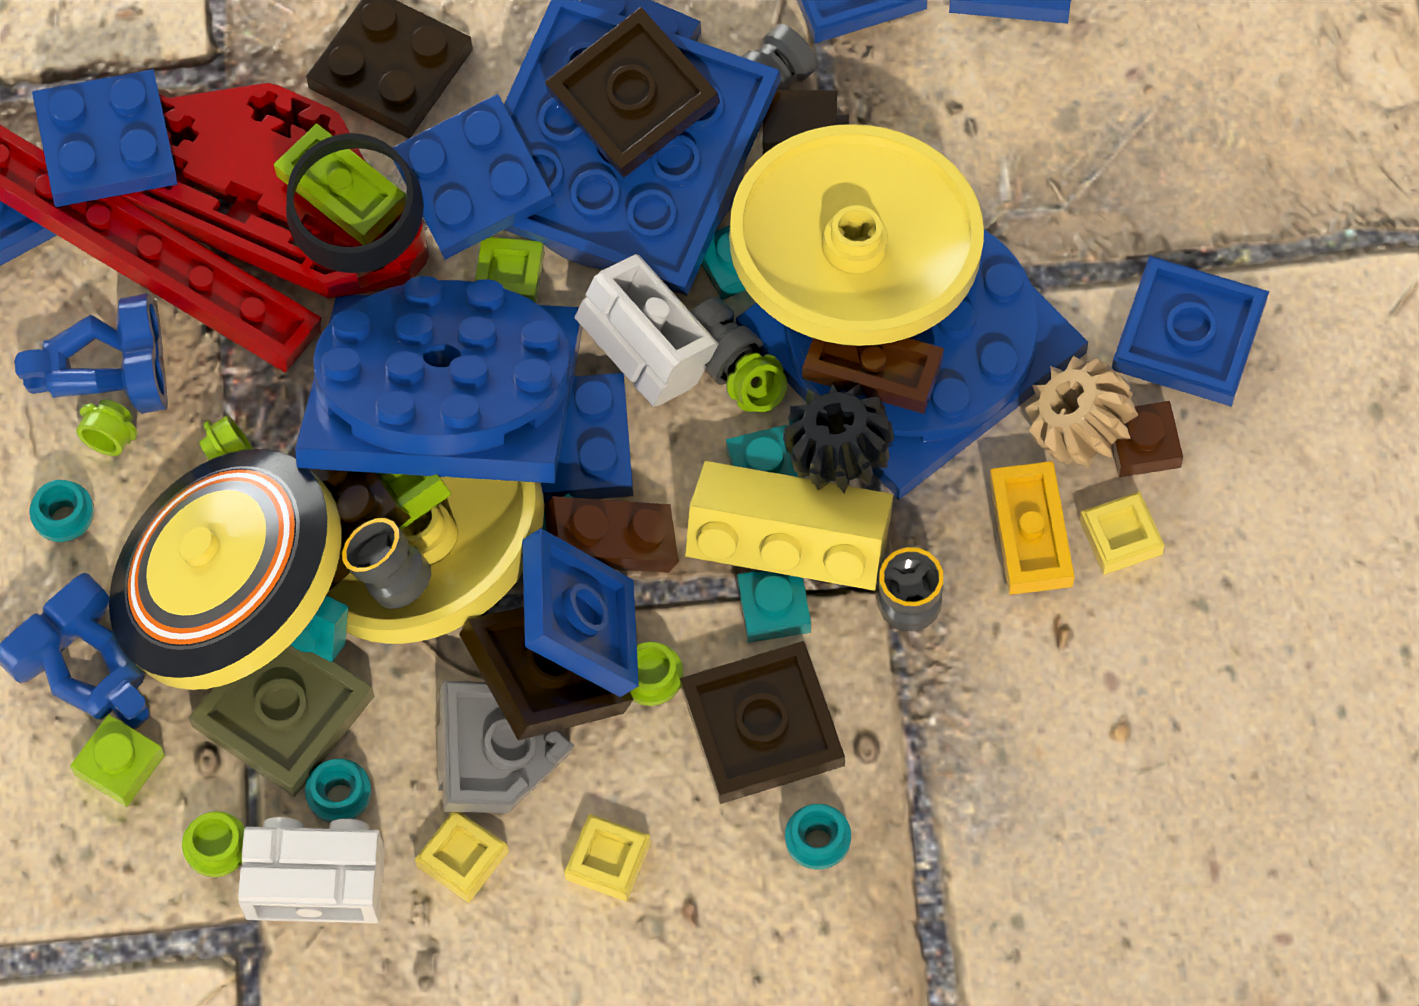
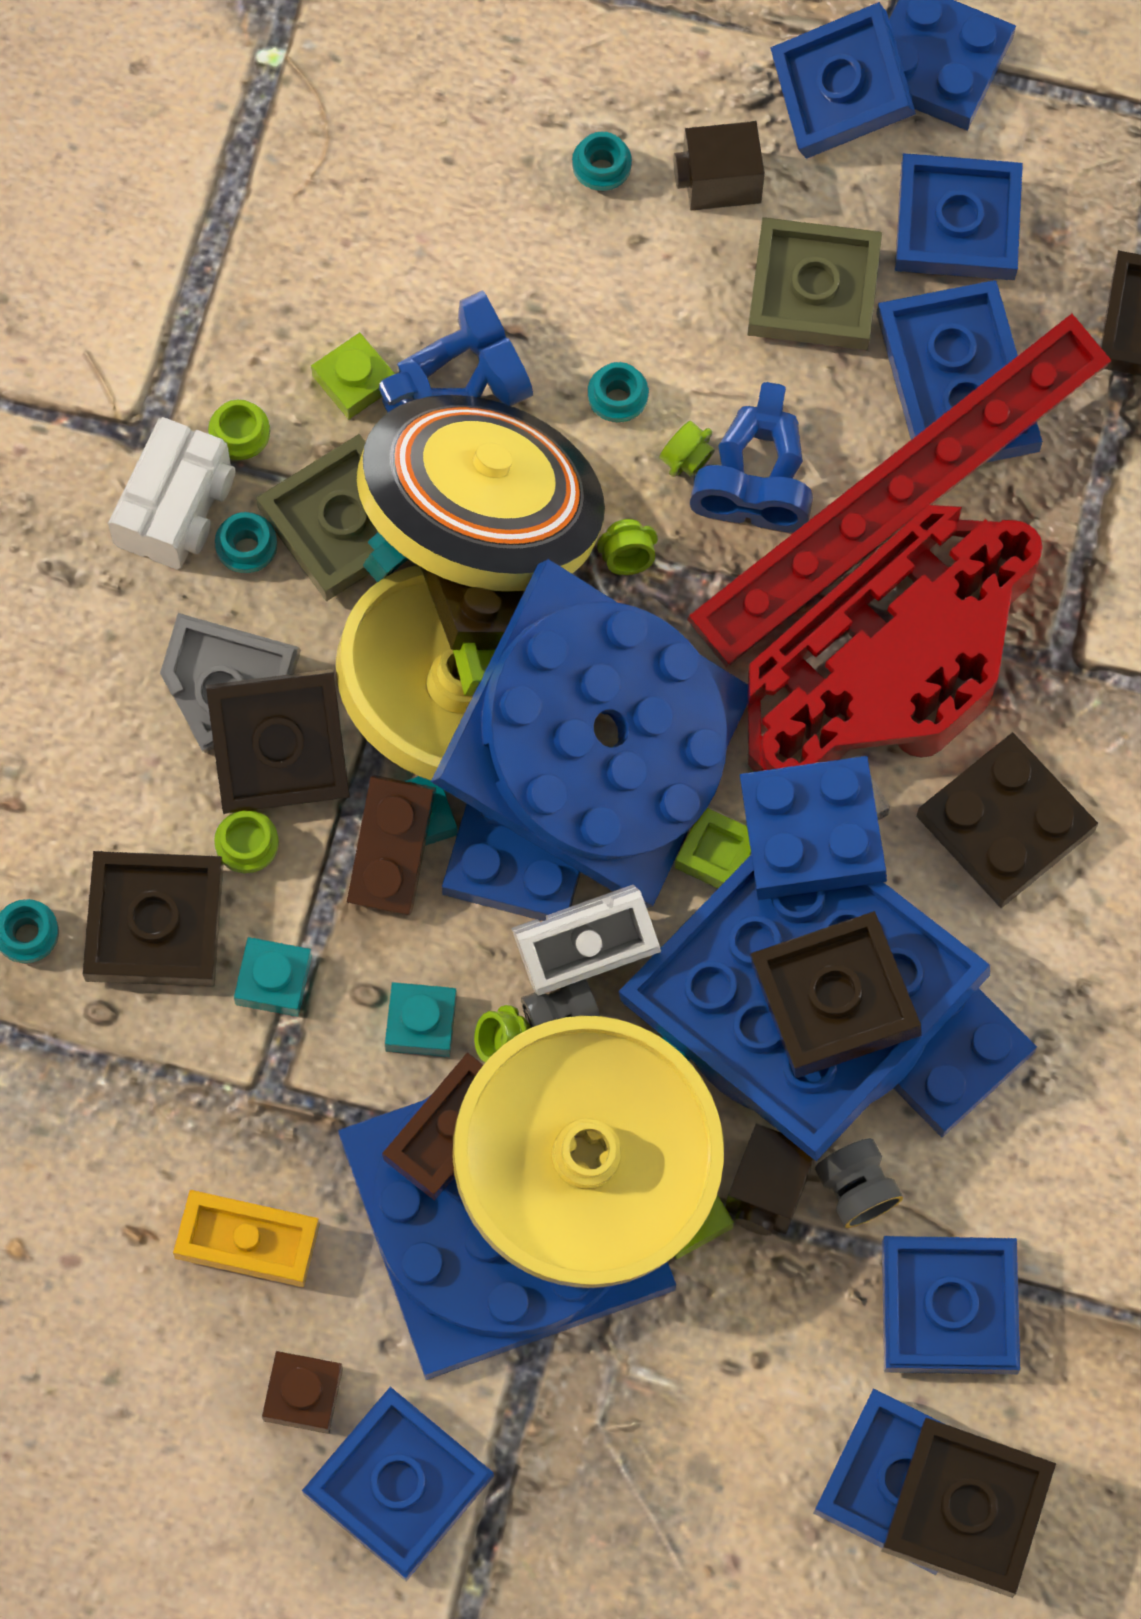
camera: 105 degrees right, 5 degrees up
blue plate [32,69,178,207] -> none
lime plate [274,123,407,245] -> none
black tyre [286,133,424,273] -> none
dark grey wheel [342,518,431,609] -> none
light yellow tile [414,812,509,903] -> none
blue plate [522,528,639,697] -> none
light yellow tile [564,814,651,902] -> none
light yellow brick [685,461,894,591] -> none
black gear [783,381,894,494] -> none
dark grey wheel [878,547,943,631] -> none
tan gear [1025,356,1138,468] -> none
light yellow tile [1079,491,1165,575] -> none

